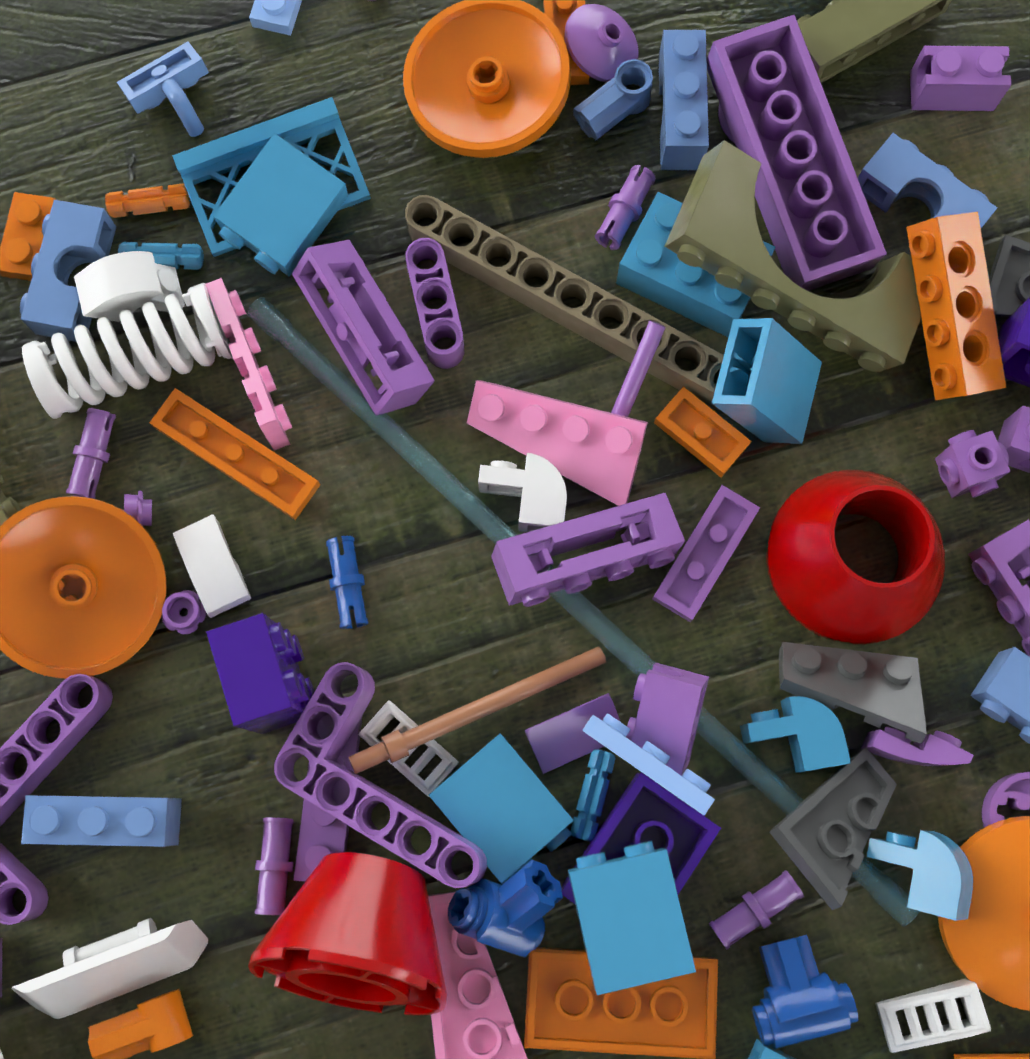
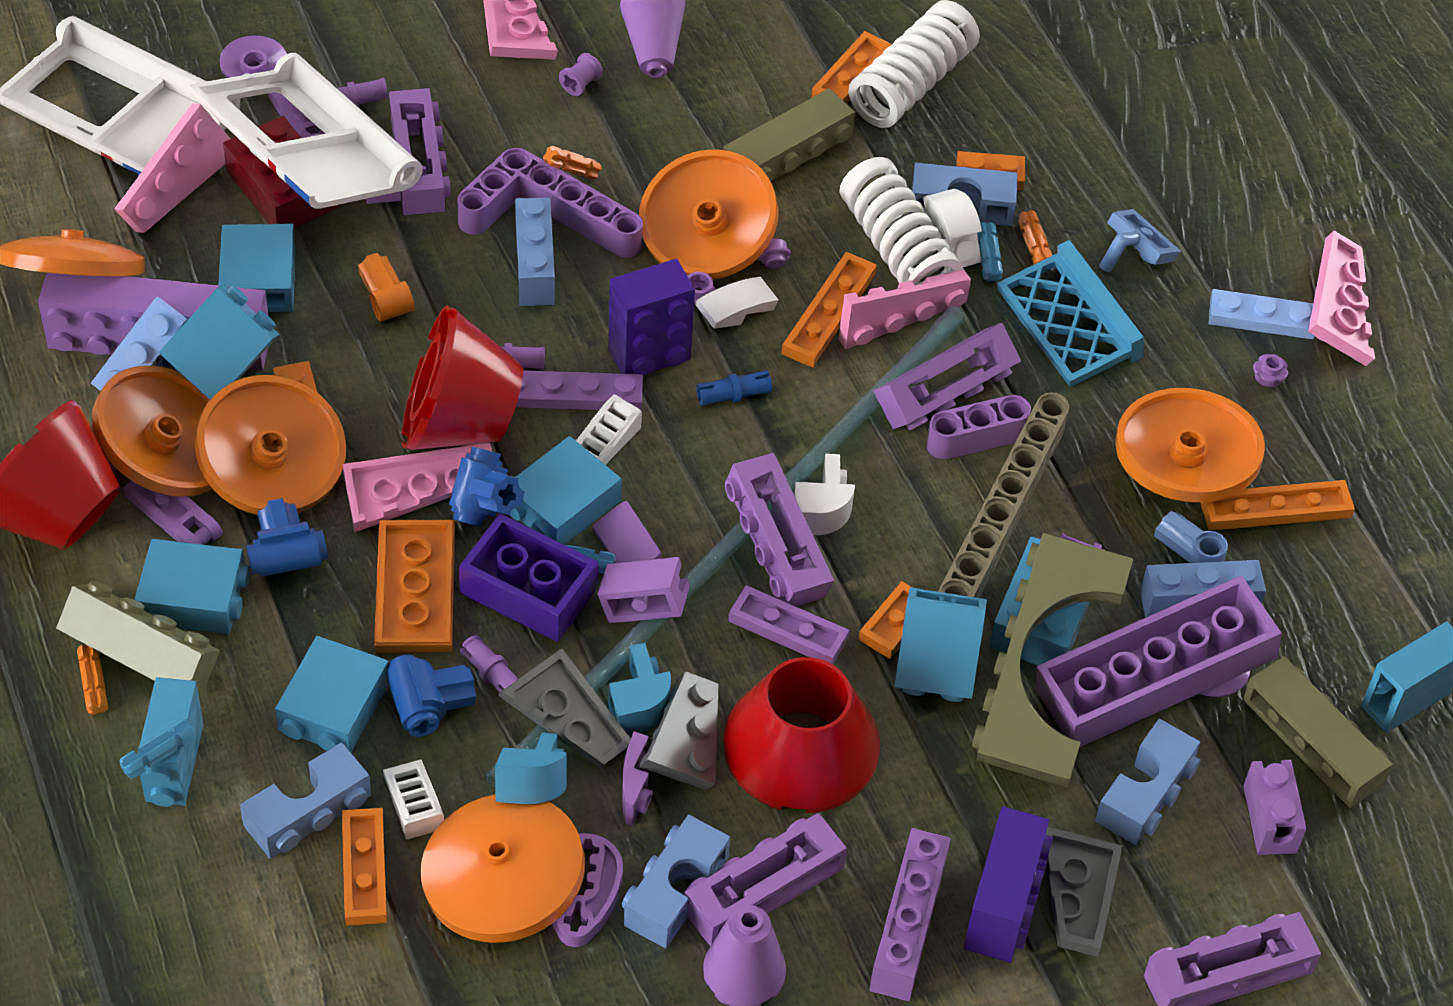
camera: 80 degrees right, 25 degrees down
white piece [11,918,208,1019] -> none
medium lavender pin [66,408,116,499] -> none
dark azure brick [213,133,348,277] -> none
medium lavender beam [274,662,487,888] -> none
nougat bar [348,646,606,774] -> none
bright pink wing [467,380,648,506] -> none
medium lavender dish [564,4,639,82] -> none
dark azure brick [568,841,696,995] -> none
light blue plate [582,713,715,815] -> none
medium lavender bar [611,320,666,417] -> none
orange brick [906,212,1006,400] -> none
medium lavender brick [935,430,1011,498] -> none

